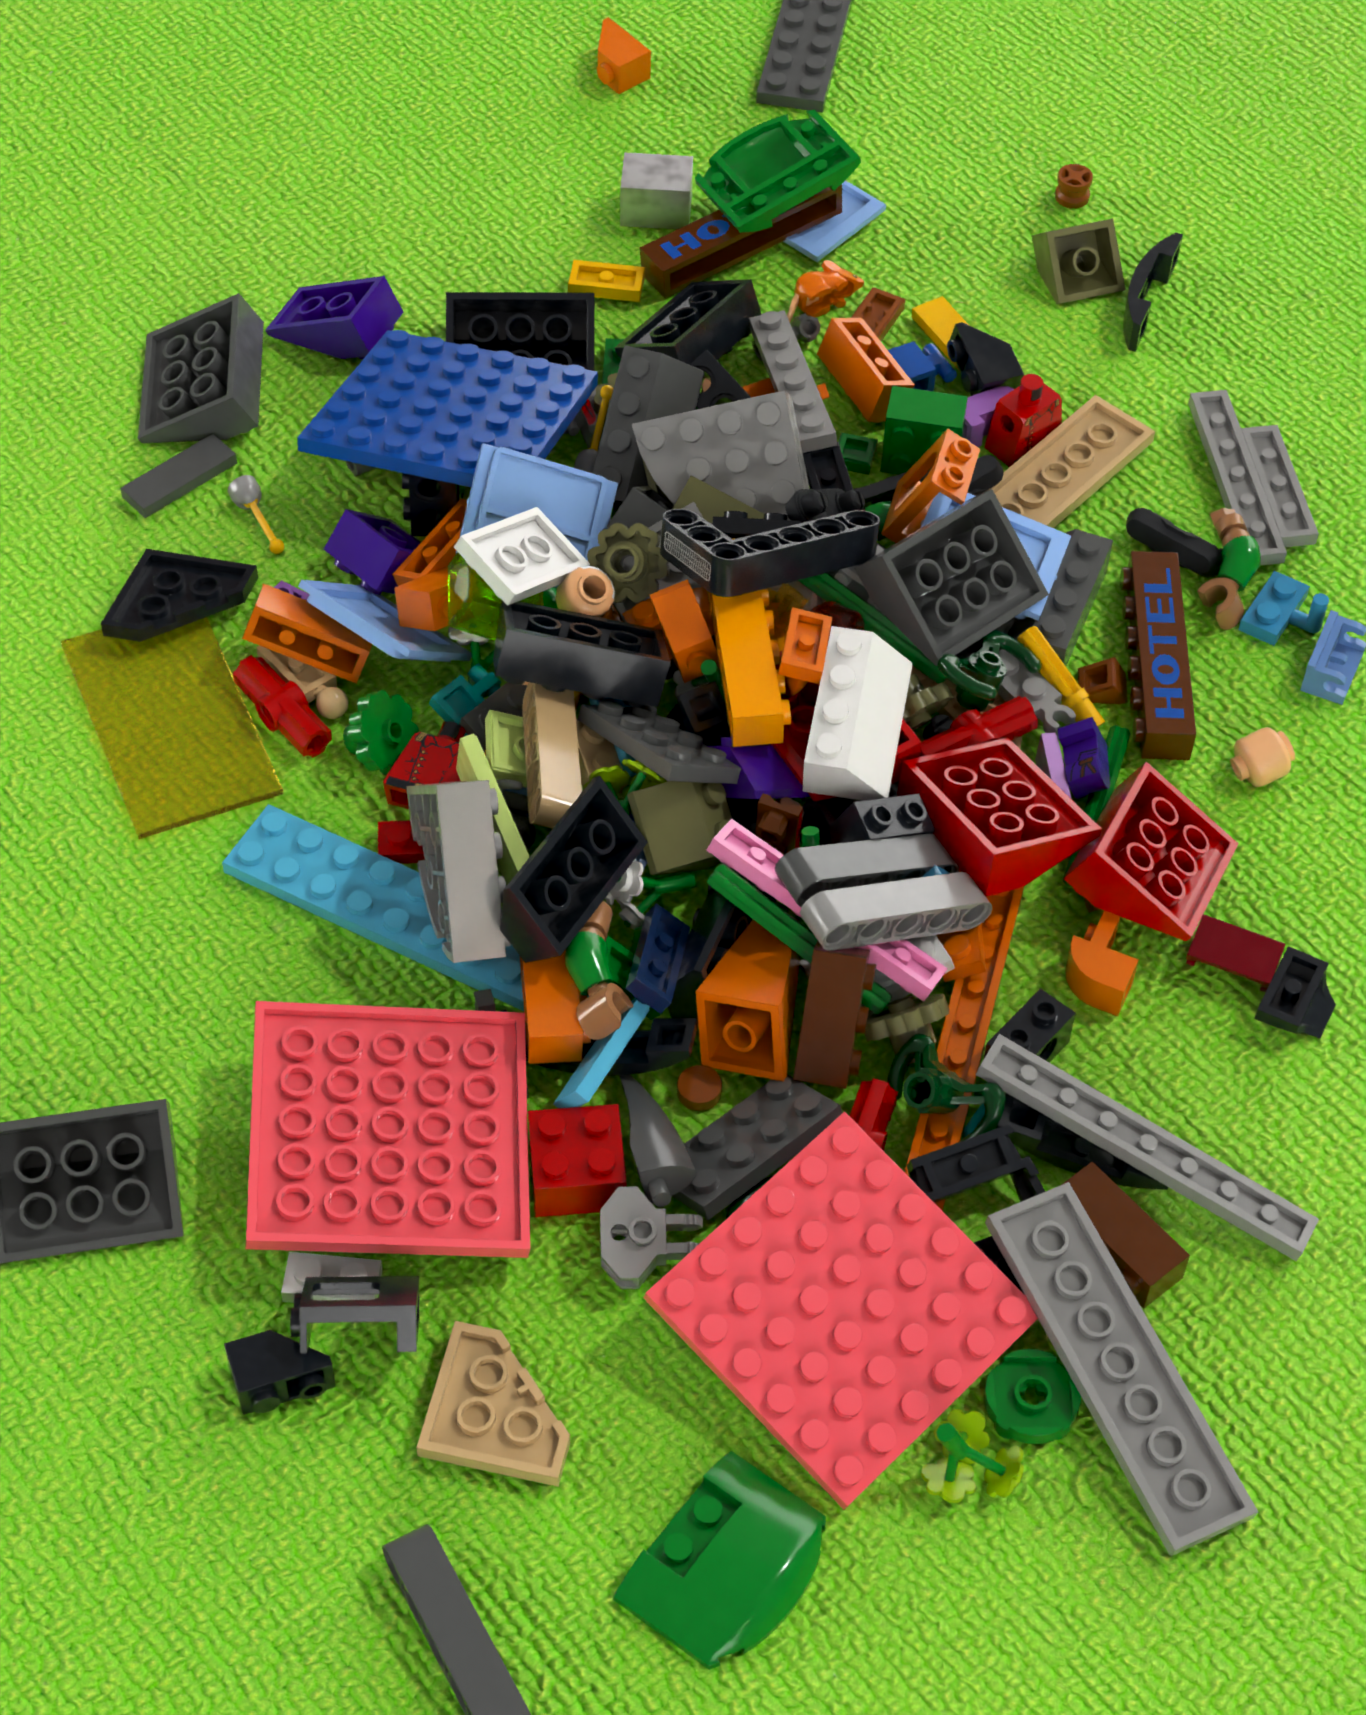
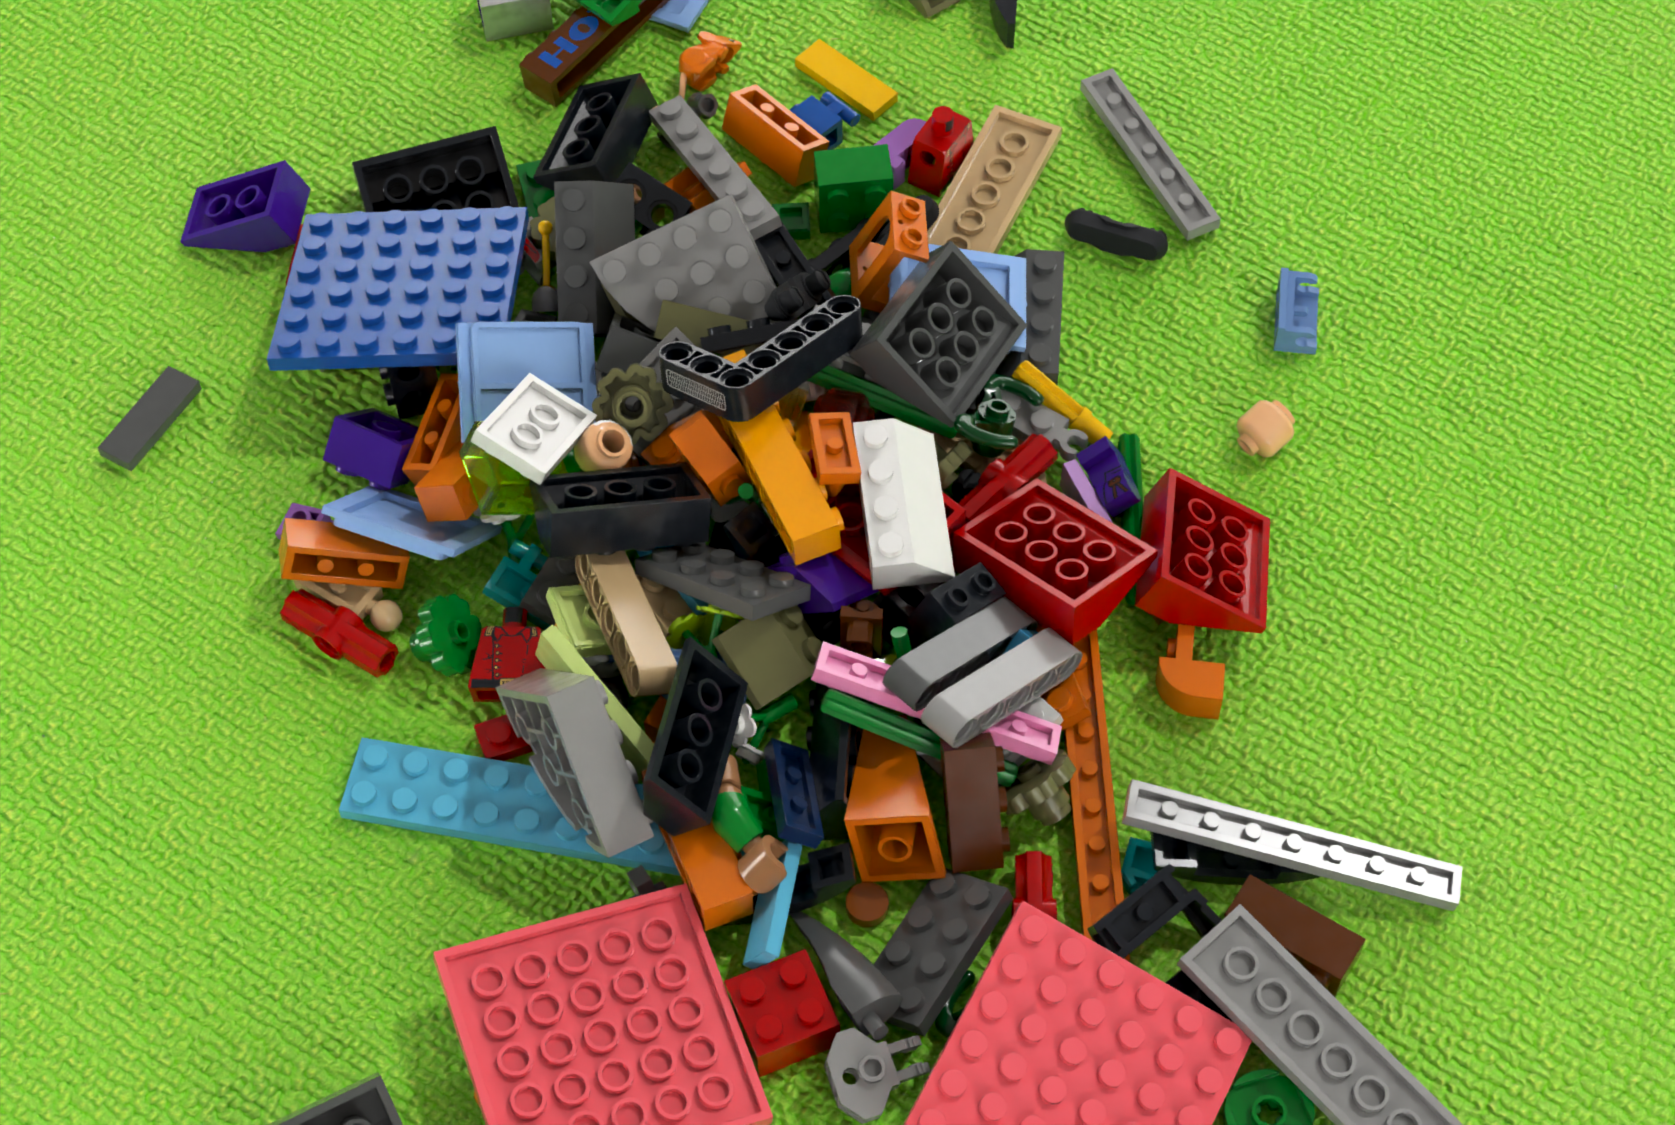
camera: 15 degrees left, 5 degrees up
clear yellow piece [60,617,283,839] -> none
black plate [101,549,259,642] -> none
dark grey slope [138,293,264,443] -> none
hinge [228,475,285,554] -> none
yellow plate [568,260,645,302] -> none
dark orange plate [851,287,906,341] -> none
dark green piece [887,1034,1006,1142] -> none
black slope [947,322,1024,396] -> none
black brick [984,988,1076,1063] -> none
dark orange slope [1078,657,1127,704] -> none
reddish brown brick [1120,551,1196,760] -> none
dark red hinge [1186,914,1286,993] -> none
medium nougat piece [1197,508,1261,630] -> none
dark azure plate [1238,571,1329,646] -> none
light grey plate [1241,425,1319,547] -> none
black slope [1254,946,1336,1039] -> none

